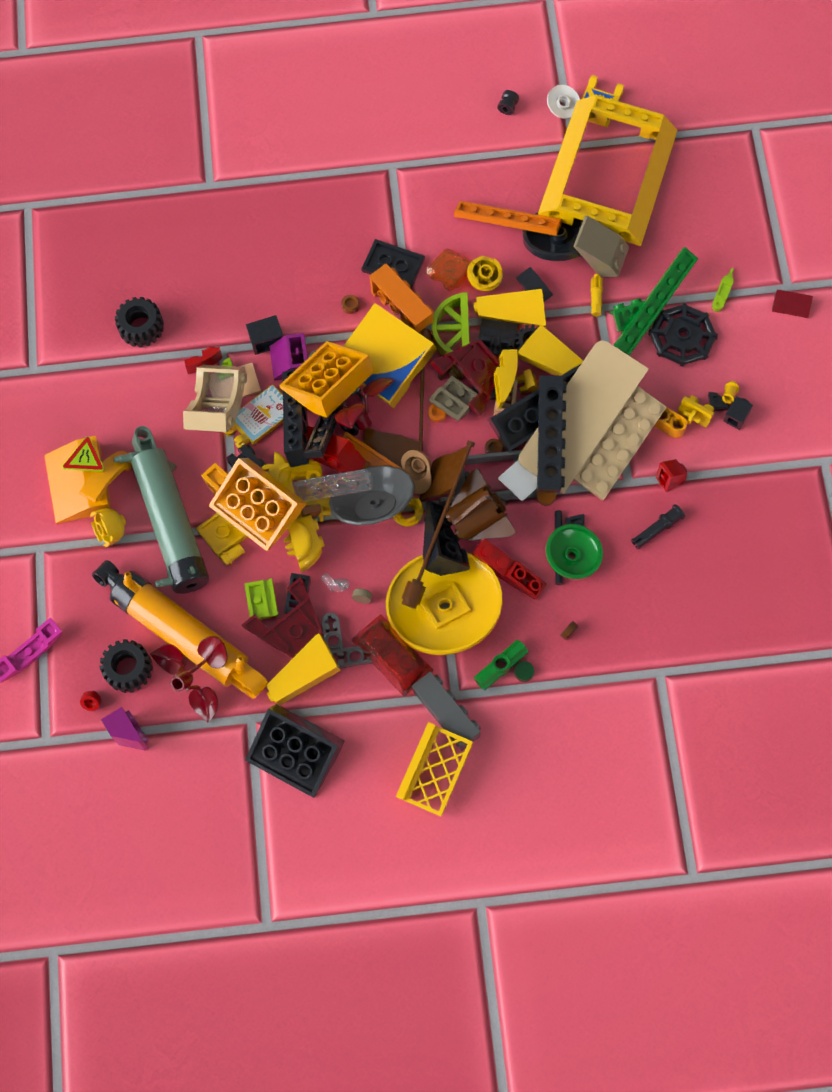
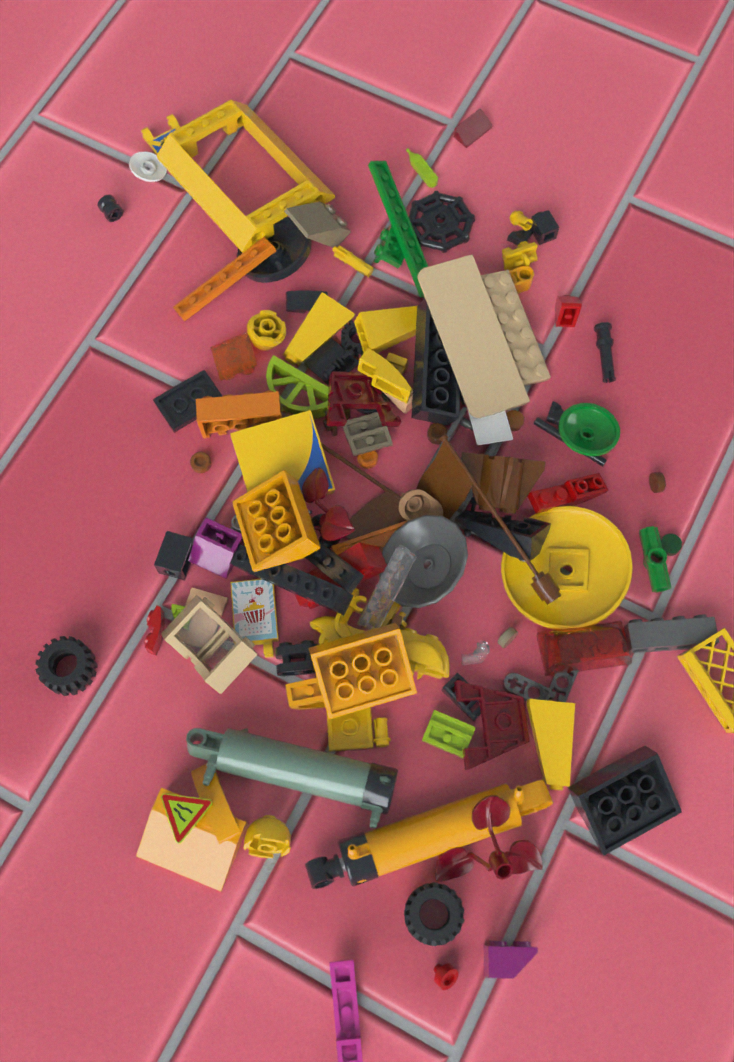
camera: 60 degrees left, 0 degrees up
black brick [537,375,567,493] -> none

